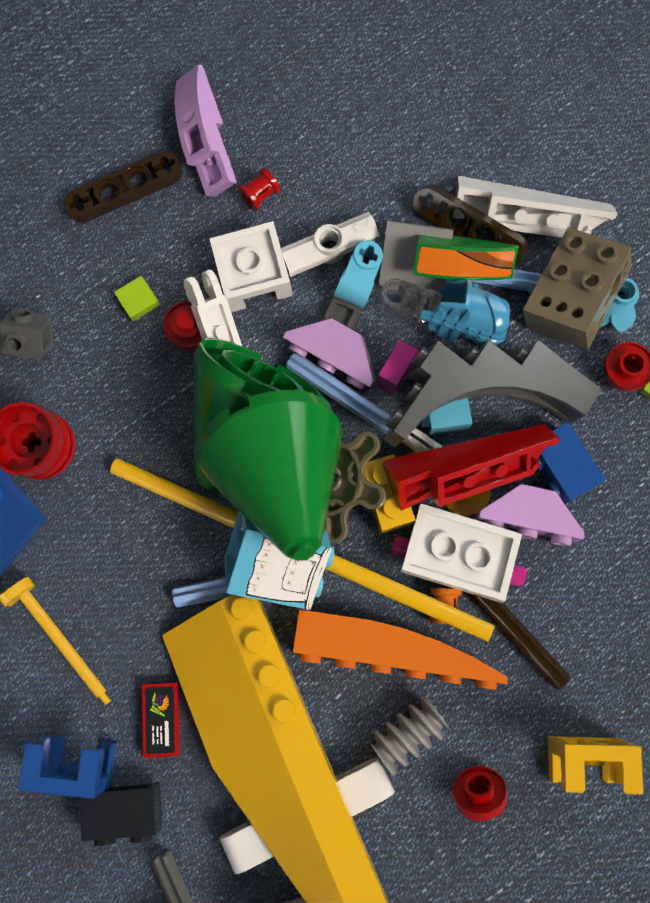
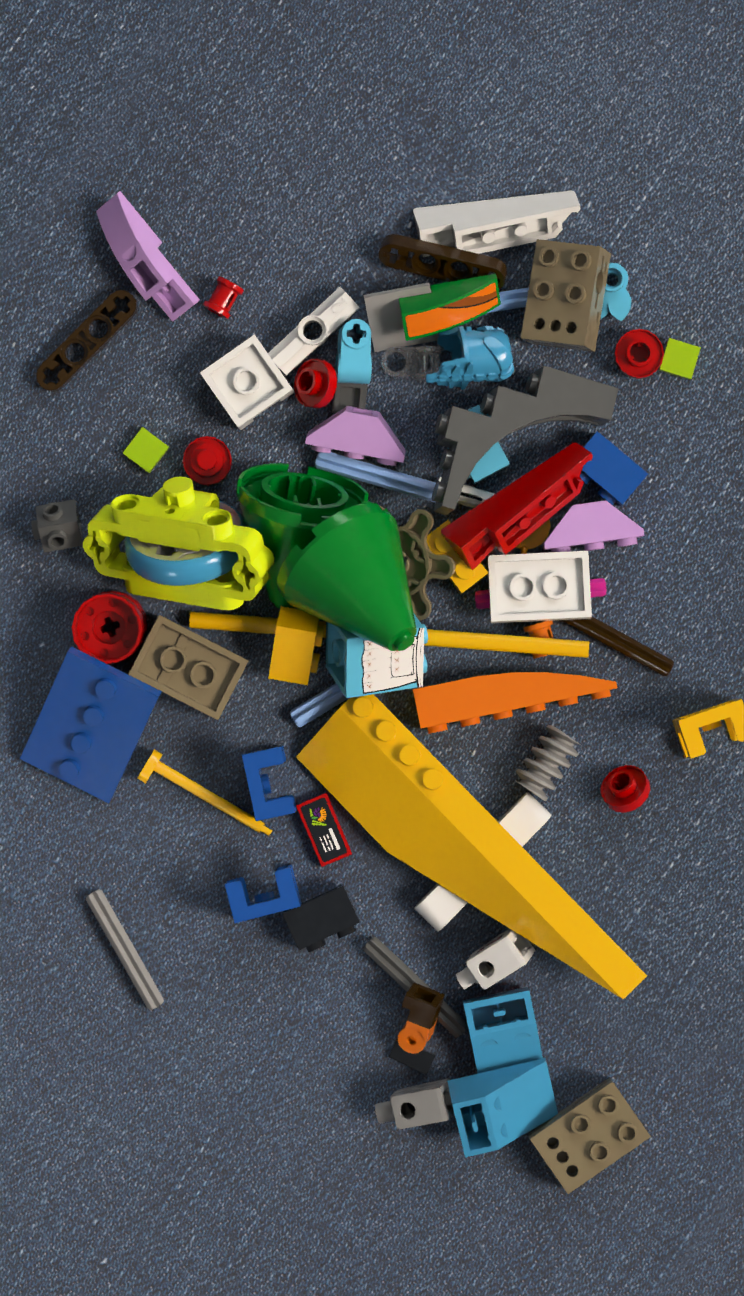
camera: 20 degrees left, 10 degrees up
white hinge [184,269,242,346] -> none
dark pink piece [377,340,418,396] -> none
none -> neon yellow piece [83,476,274,610]
none -> dark tan piece [128,615,249,720]
none -> blue panel [242,746,297,821]
none -> yellow brick [268,606,324,686]
none -> red plate [294,359,337,408]

